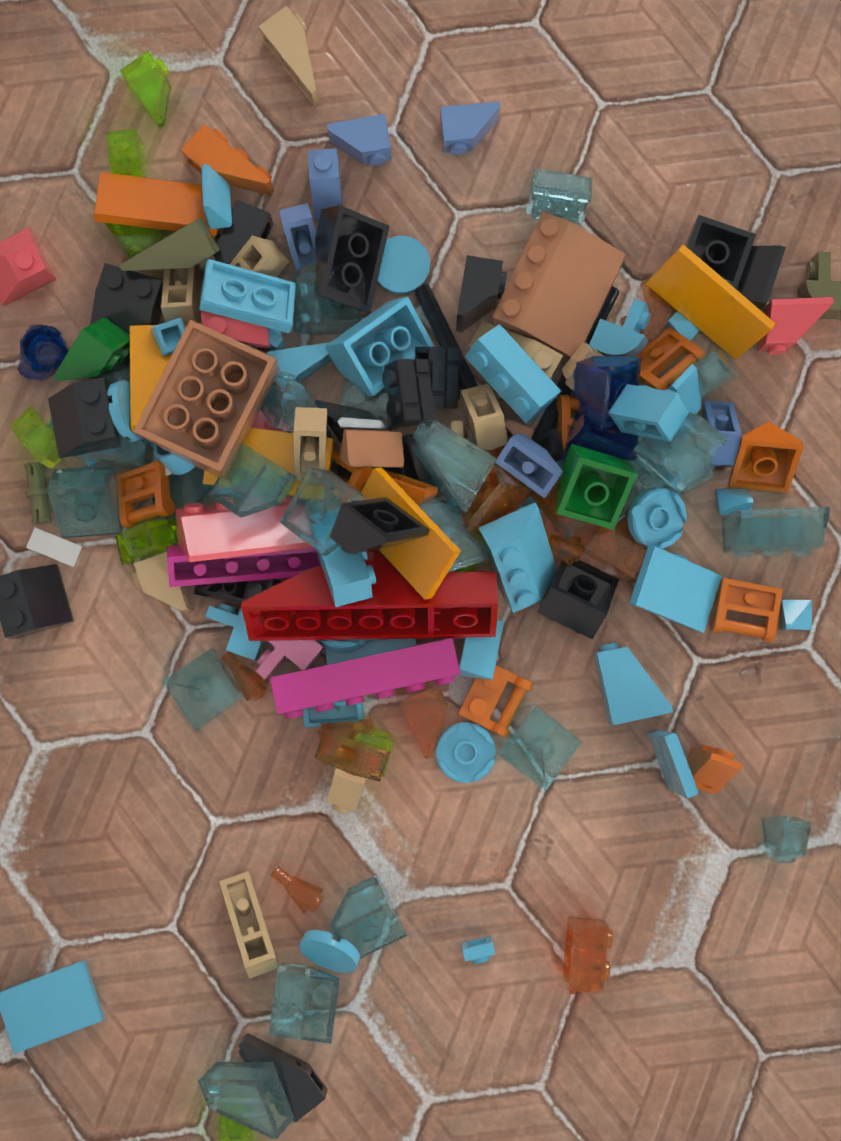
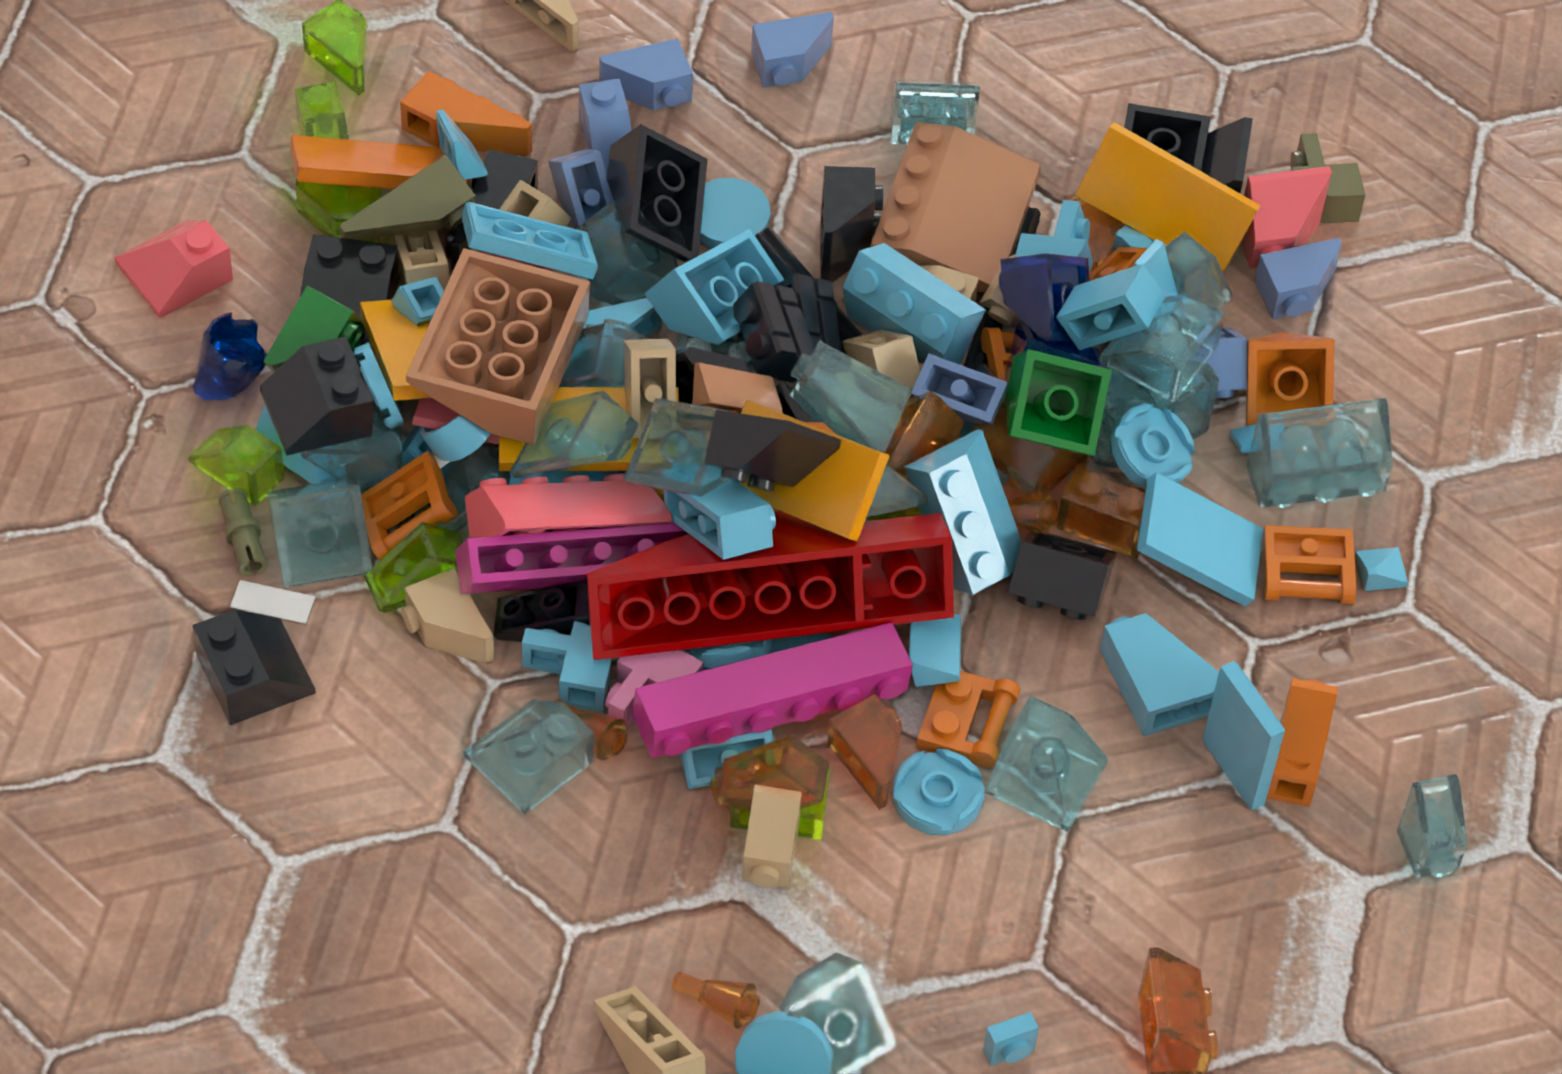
camera: 15 degrees left, 30 degrees down
none -> medium blue slope [1255,238,1342,319]

